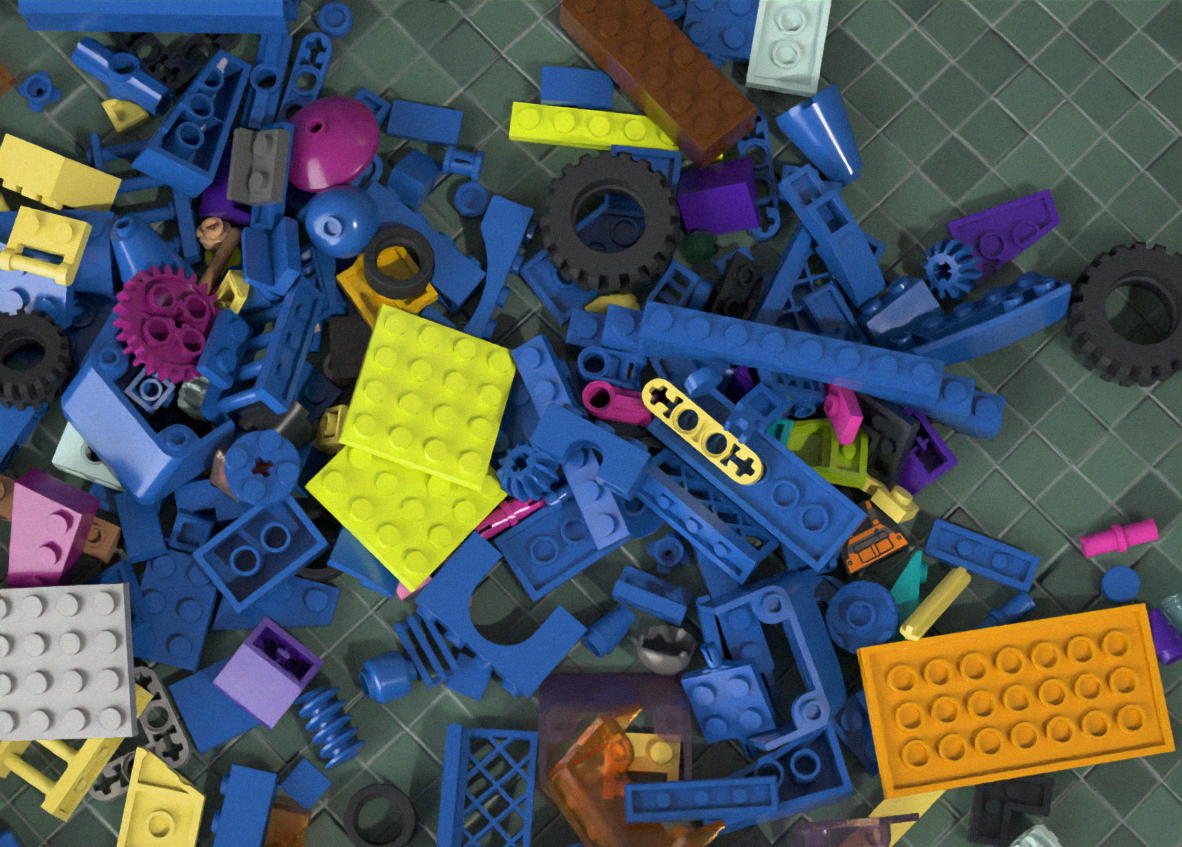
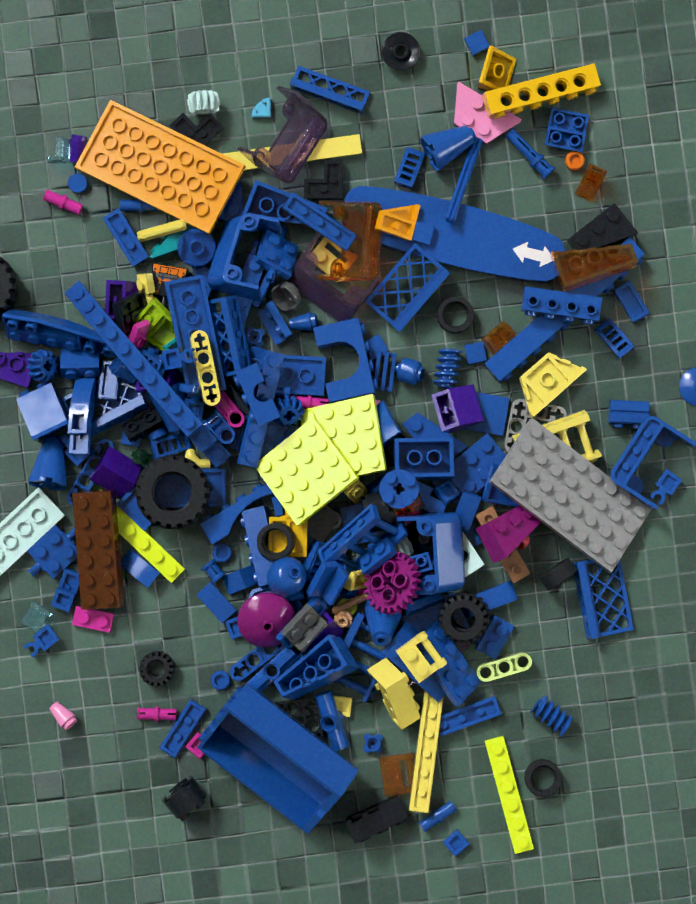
camera: 135 degrees left, 10 degrees up
none -> slope [16,382,69,442]

